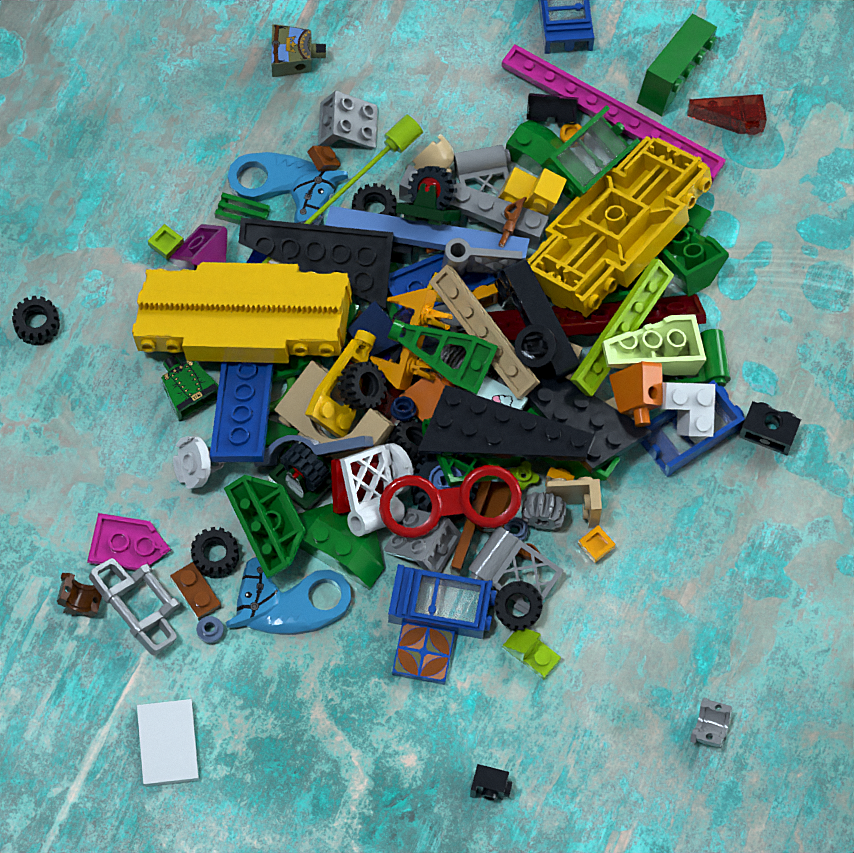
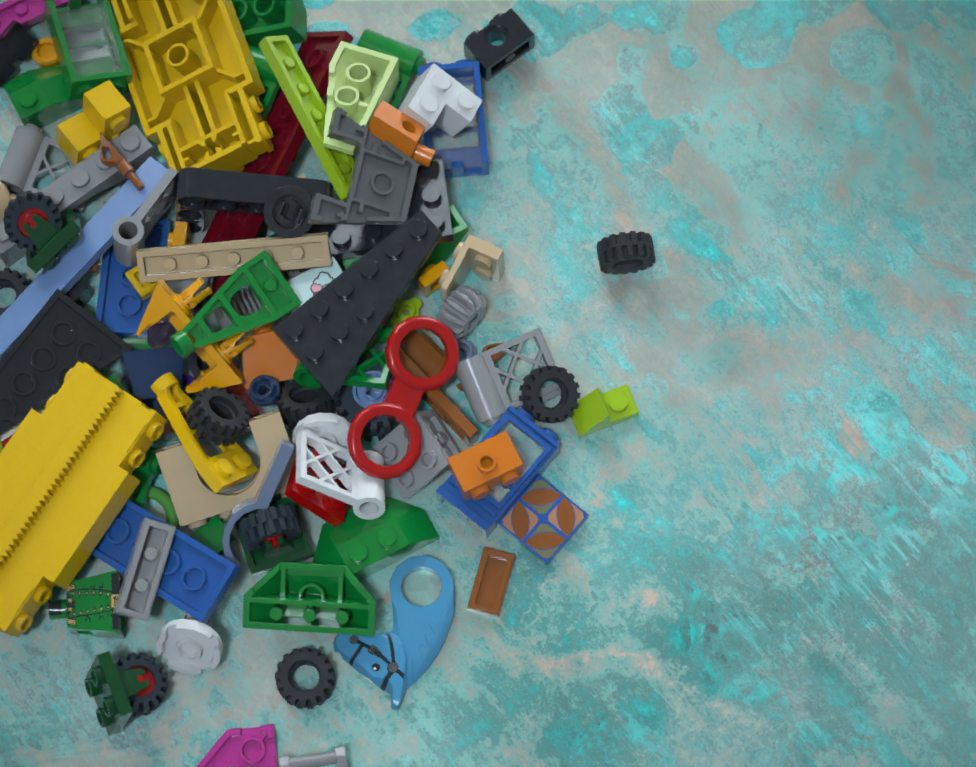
camera: 55 degrees left, 5 degrees up
dark orange plate [170,562,221,621] -> none
sand blue plate [196,616,224,643] -> none
black brick [470,764,513,801] -> none
light orange plate [578,525,616,563] -> none
light grey piece [690,698,732,748] -> none
none -> dark green plate [84,651,169,736]
none -> light grey slope [113,518,176,622]
none -> dark grey wing [307,107,419,225]
none -> orange brick [447,431,524,501]
none -> dark orange tile [467,547,516,619]
none -> black tyre [597,231,655,275]

